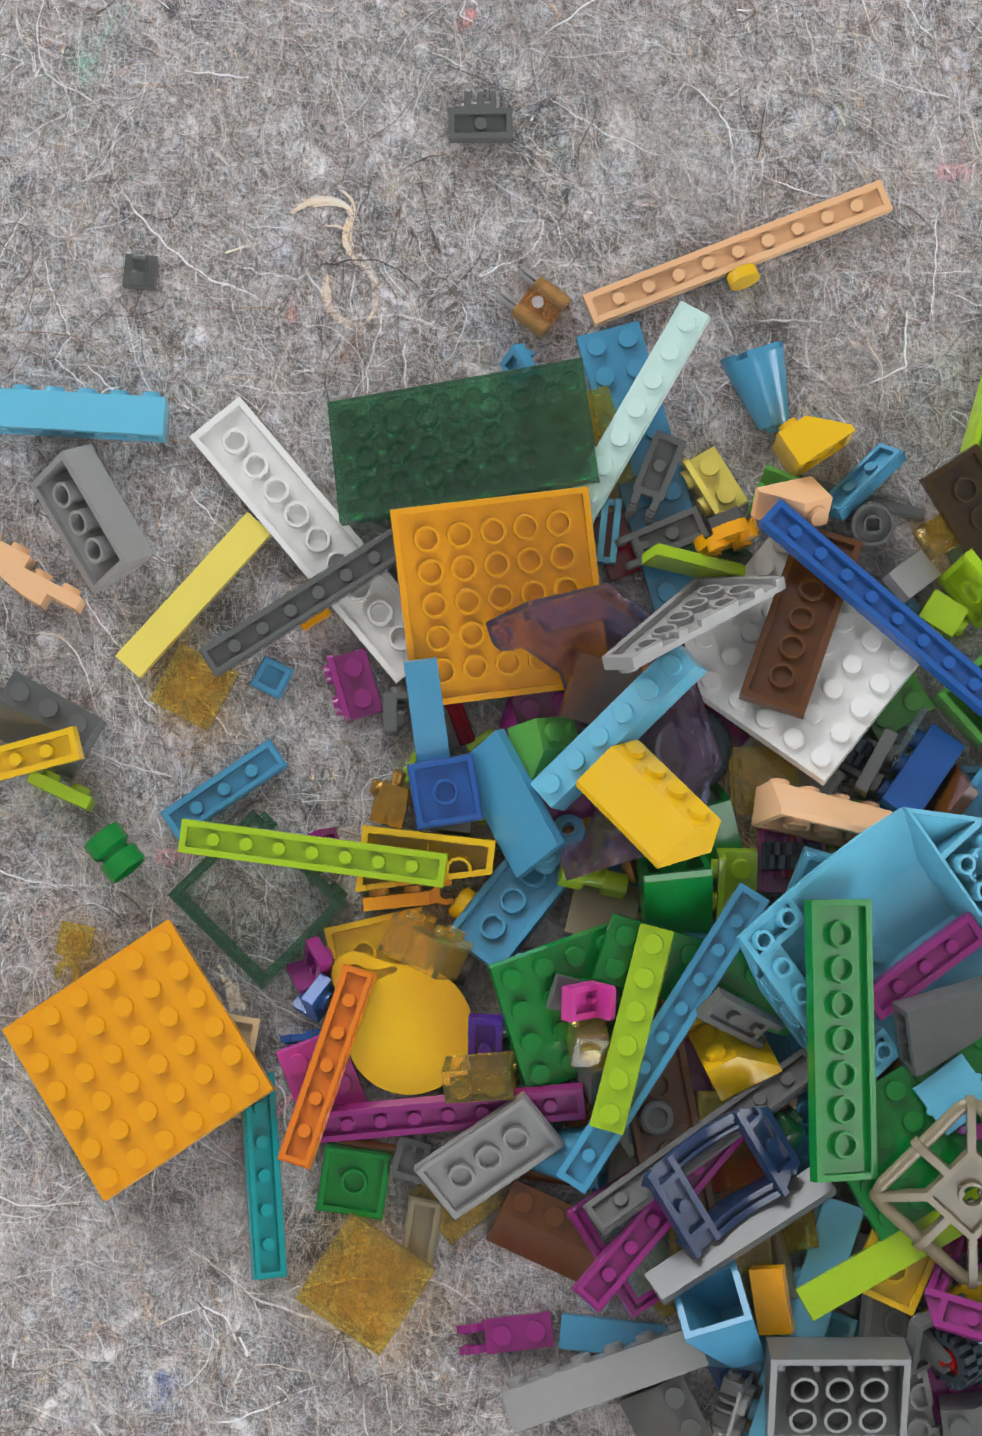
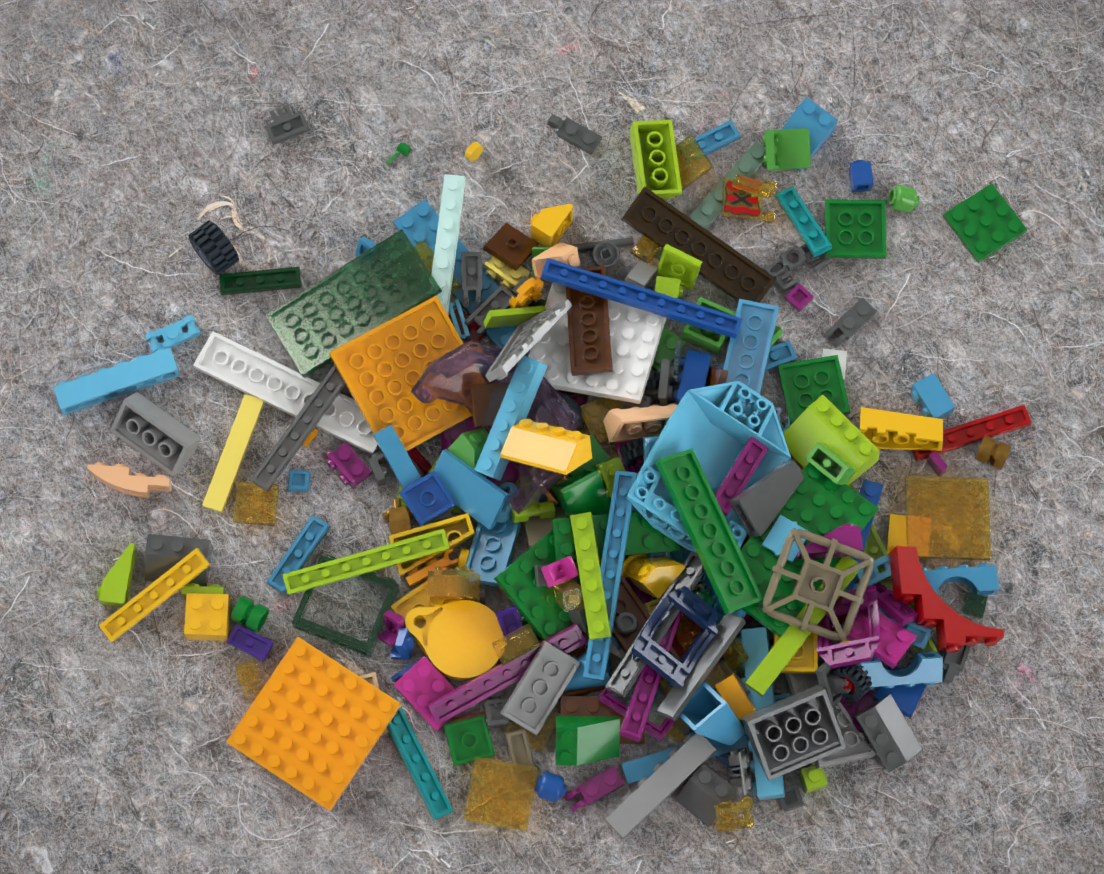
camera: 25 degrees left, 10 degrees down
dark grey tile [122,254,159,291] -> none
orange tile [277,963,377,1170] -> none
clear orange piece [496,267,572,339] -> none
light nougat plate [582,180,893,328] -> none
dark grey hinge [696,987,785,1049] -> none
dark azure cone [720,340,790,434] -> none
dark azure tile [828,443,907,521] -> none
none -> medium azure plate [145,315,201,354]
none -> yellow brick [184,593,231,641]
none -> black wheel [189,220,239,275]
none -> dark green tile [219,267,301,295]
none -> dark purple plate [226,623,274,662]
none -> green hand [386,143,411,165]
none -> reddish brown plate [483,223,539,271]
none -> blue head [534,772,567,802]
none -> dark grey hinge [548,114,602,155]
none -> green slope [555,715,620,766]

